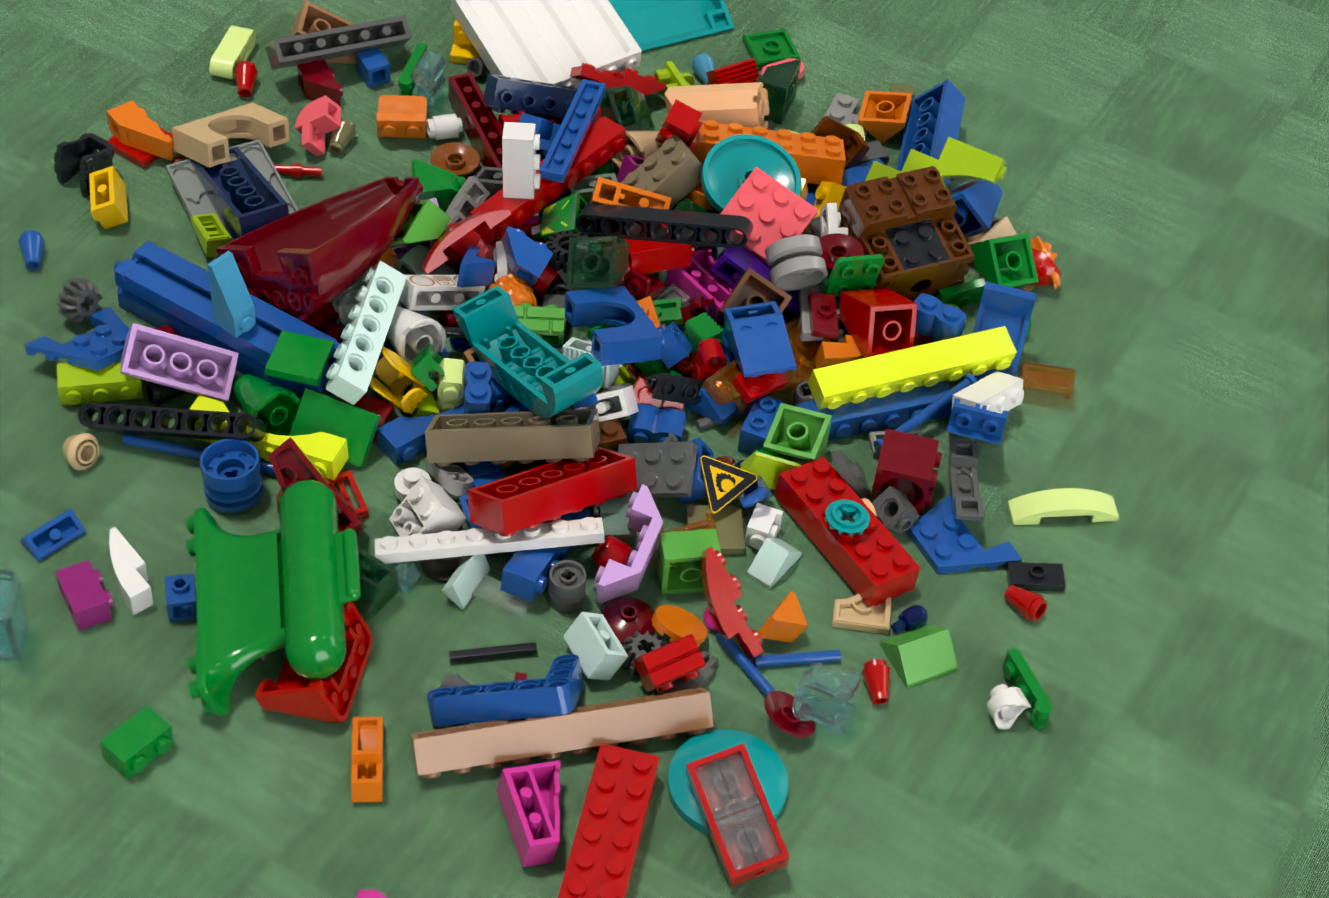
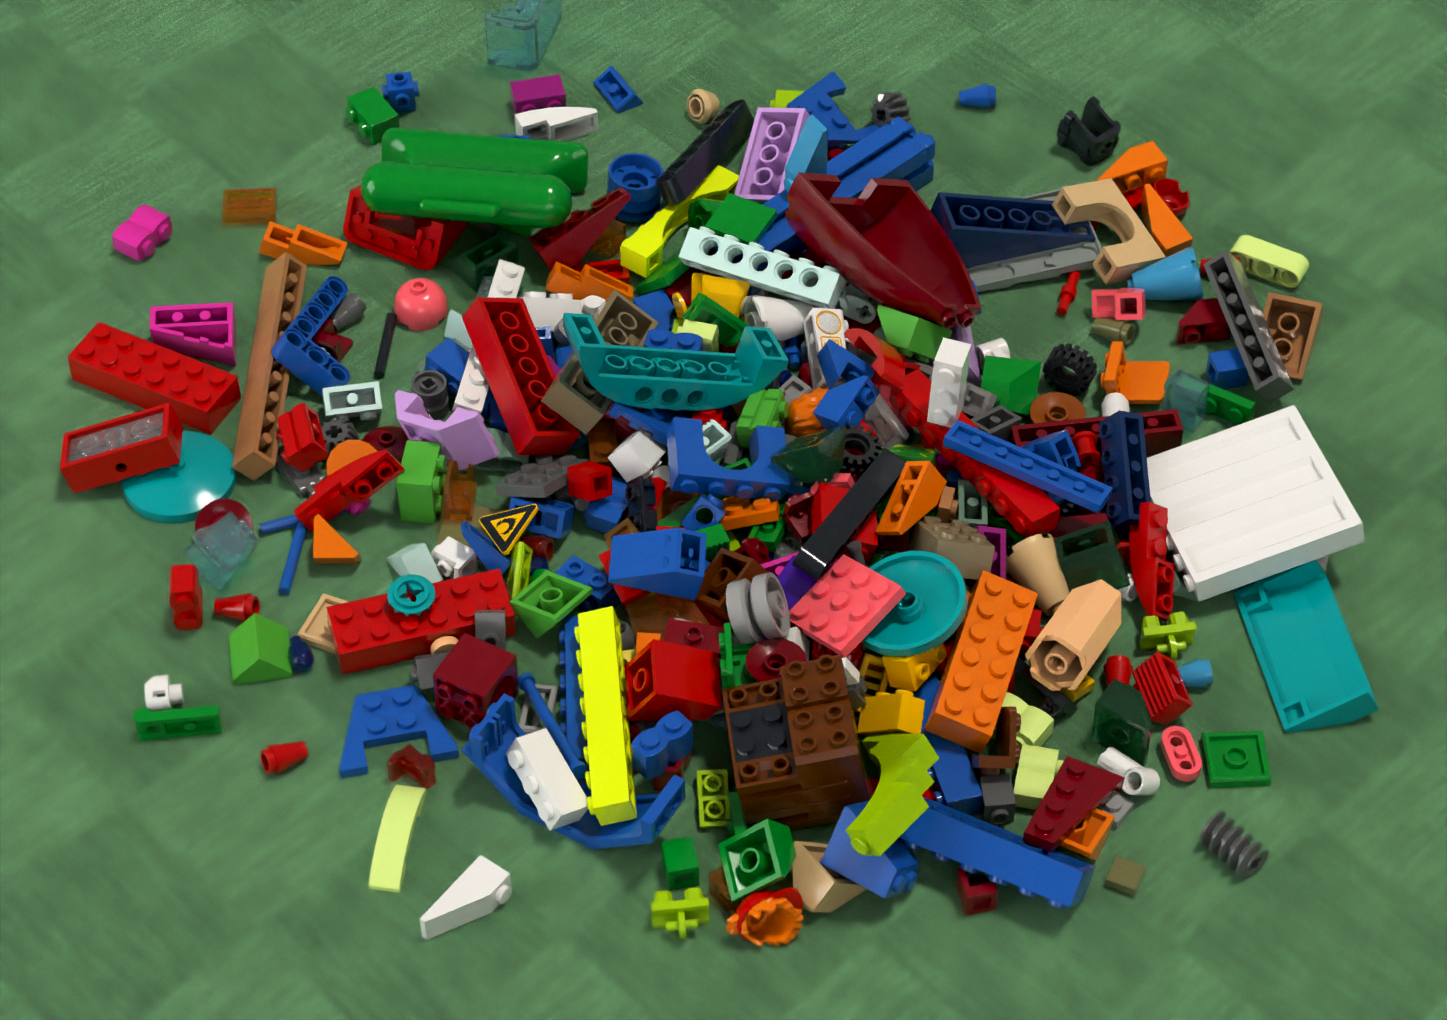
camera: 110 degrees right, 0 degrees up
yellow brick [89,166,128,229] -> none
red arch [655,99,703,148] -> none
dark grey slope [949,439,984,521] -> none
black plate [1006,562,1066,592] -> none
clear orange hinge [1019,361,1075,400] -> none
none -> red brick [169,564,203,630]
none -> clear orange plate [222,188,277,224]
none -> blue brick [382,71,419,113]
none -> clear red bracket [387,744,436,790]
none -> coral cylinder [394,278,448,331]
none -> white slope [420,855,512,940]
none -> orange slope [546,261,633,301]
none -> red brick [567,461,613,502]
none -> lime hips [651,887,709,939]
none -> dark red wing [1022,756,1125,852]
none -> black tyre [1042,343,1097,396]
none -> white piece [1097,747,1160,796]
none -> dark azure cone [1127,247,1204,301]
none -> orange slope [1140,183,1193,257]
none -> red hair [1153,178,1190,217]
none -> dark grey piece [1200,810,1269,878]

